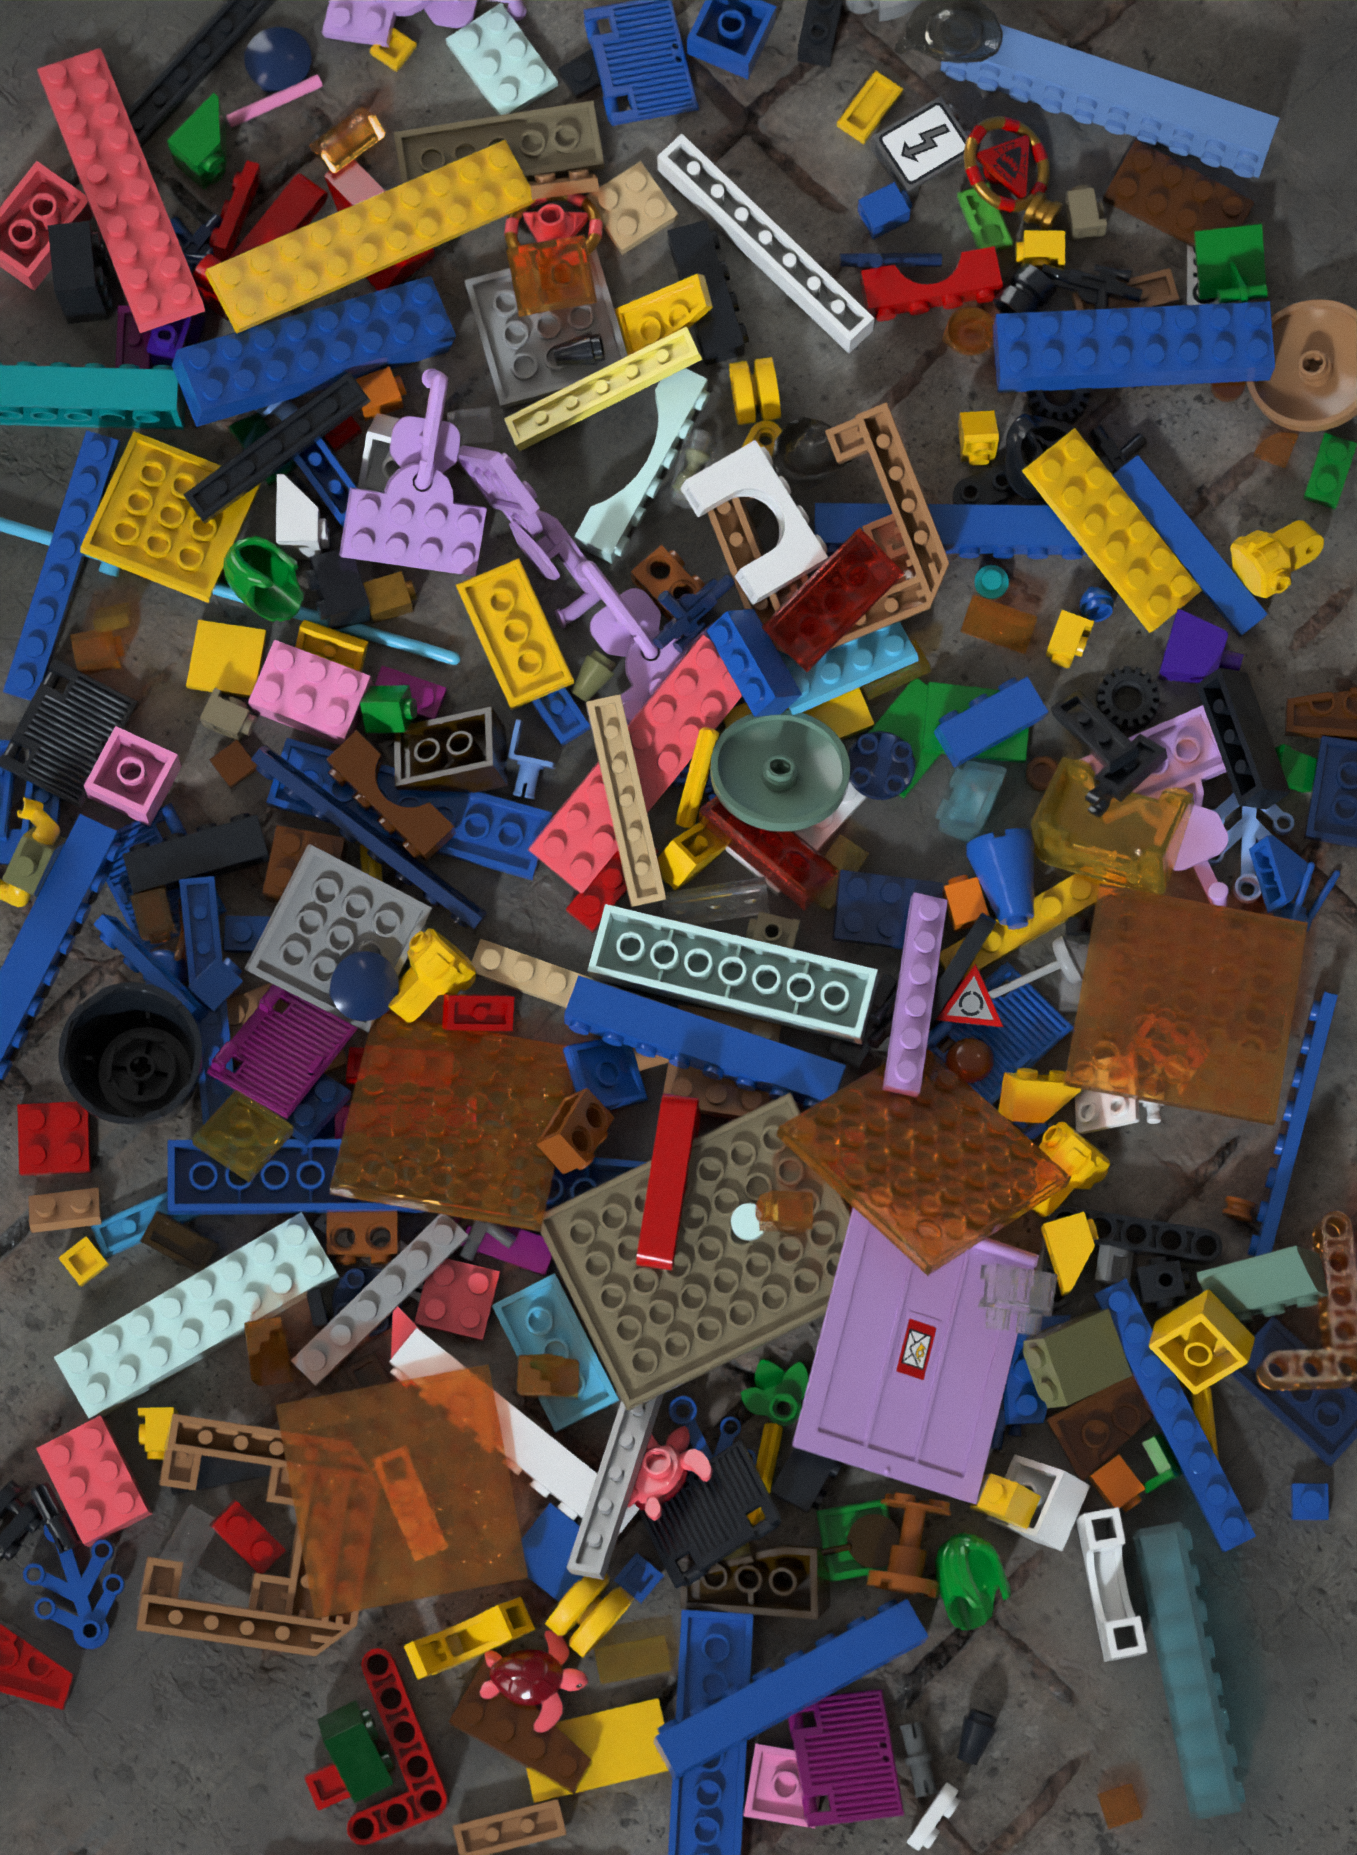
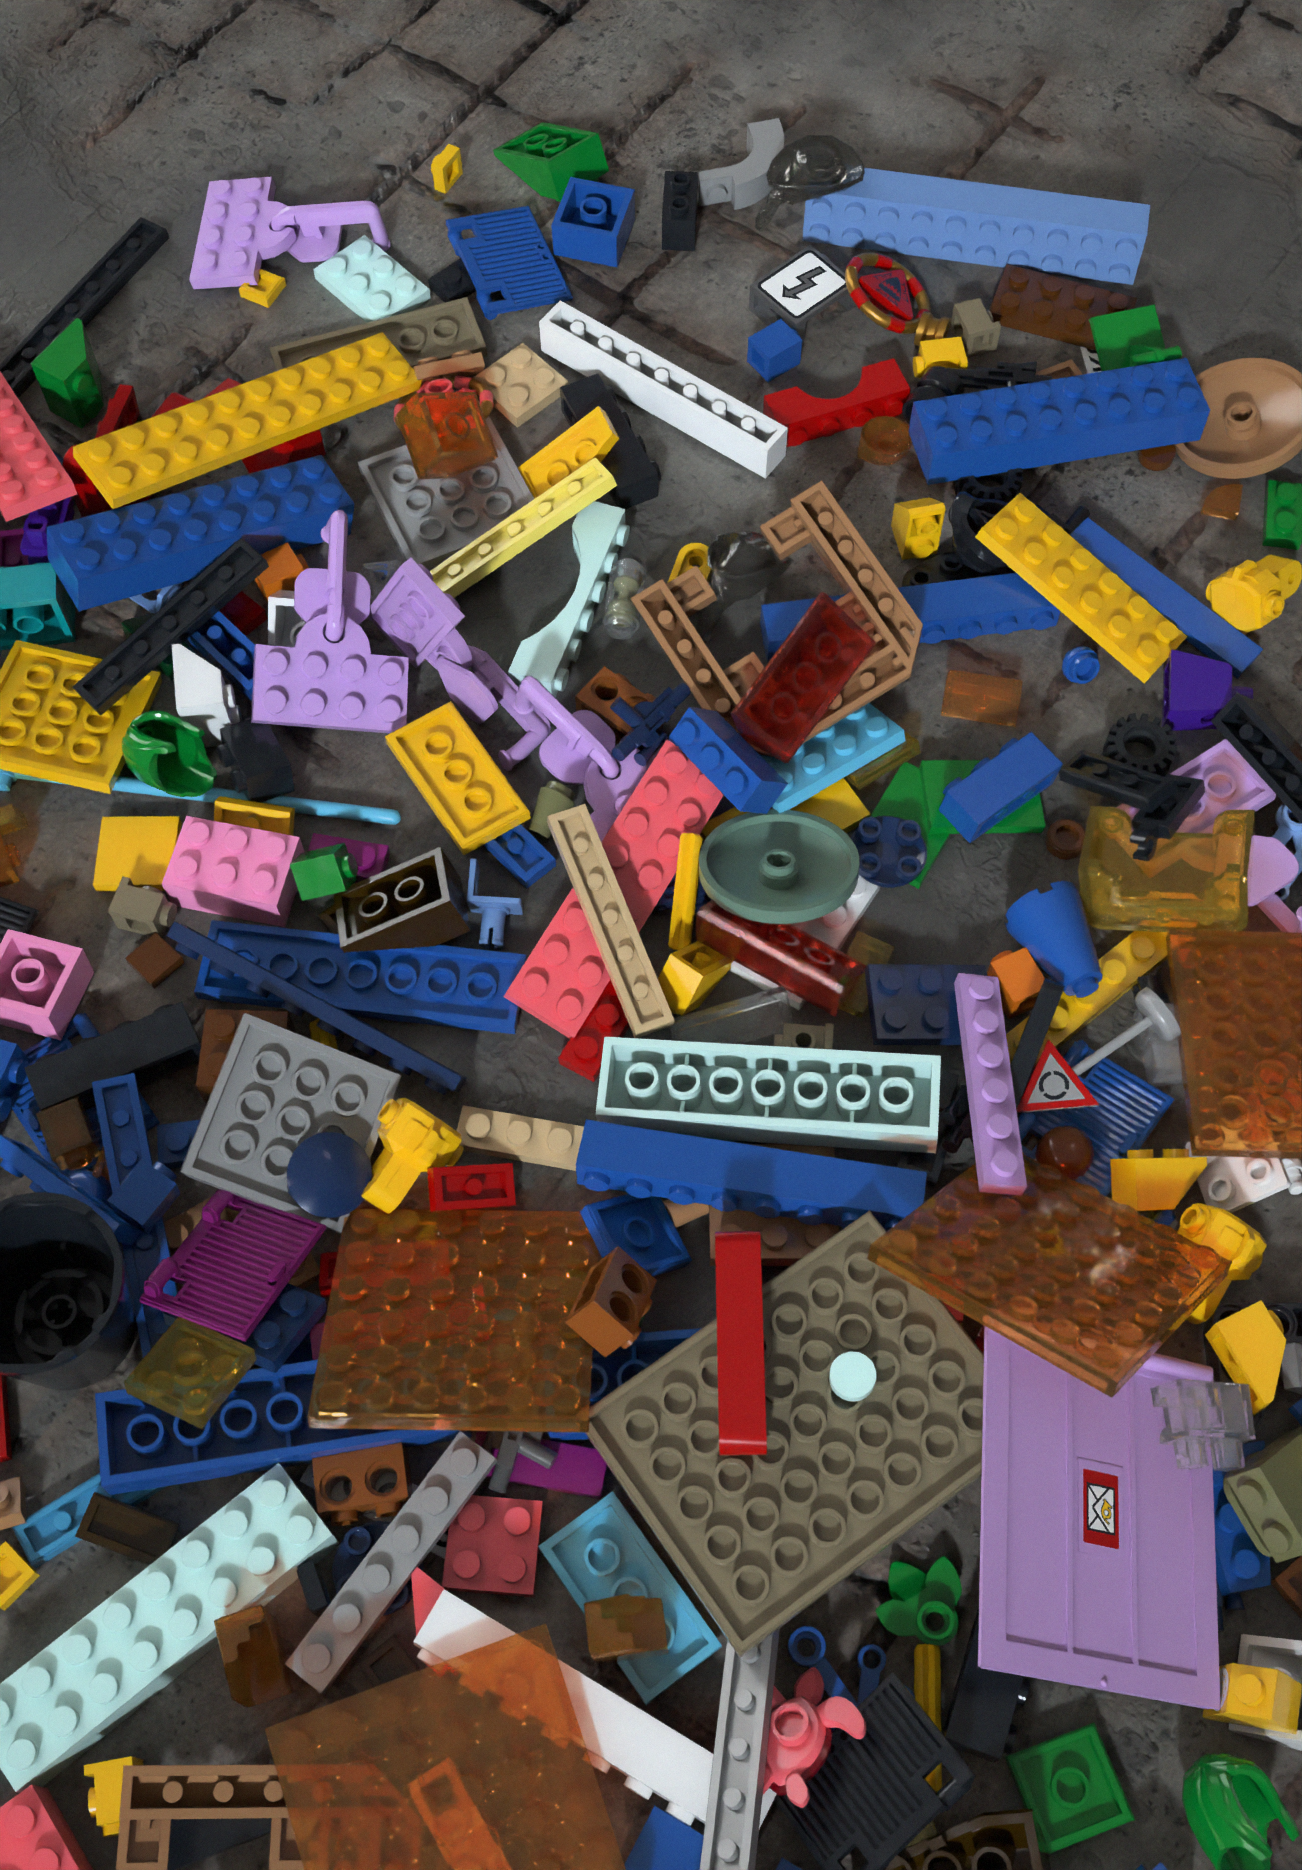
camera: 10 degrees left, 15 degrees down
bright pink bar [226,74,323,128] -> none
dark blue dish [244,27,312,93] -> none
clear orange slope [309,107,386,173] -> none
reddish brown arch [326,730,456,863] -> none
pearl gold brick [363,571,417,624] -> none
black cone [553,331,605,366] -> none
white arch [680,440,828,606] -> none
yellow wheel [729,357,781,425] -> none
clear orange brick [755,1190,813,1233] -> none
dark brown piece [820,1514,900,1568] -> none
yellow tile [837,70,903,144] -> none
dark blue piece [839,253,942,268] -> none
dark orange piece [867,1493,952,1598] -> none
clear light blue slope [935,760,1007,843] -> none
bright green plate [957,182,1013,252] -> none
teal plate [974,565,1009,600] -> none
yellow brick [1045,610,1094,668] -> none

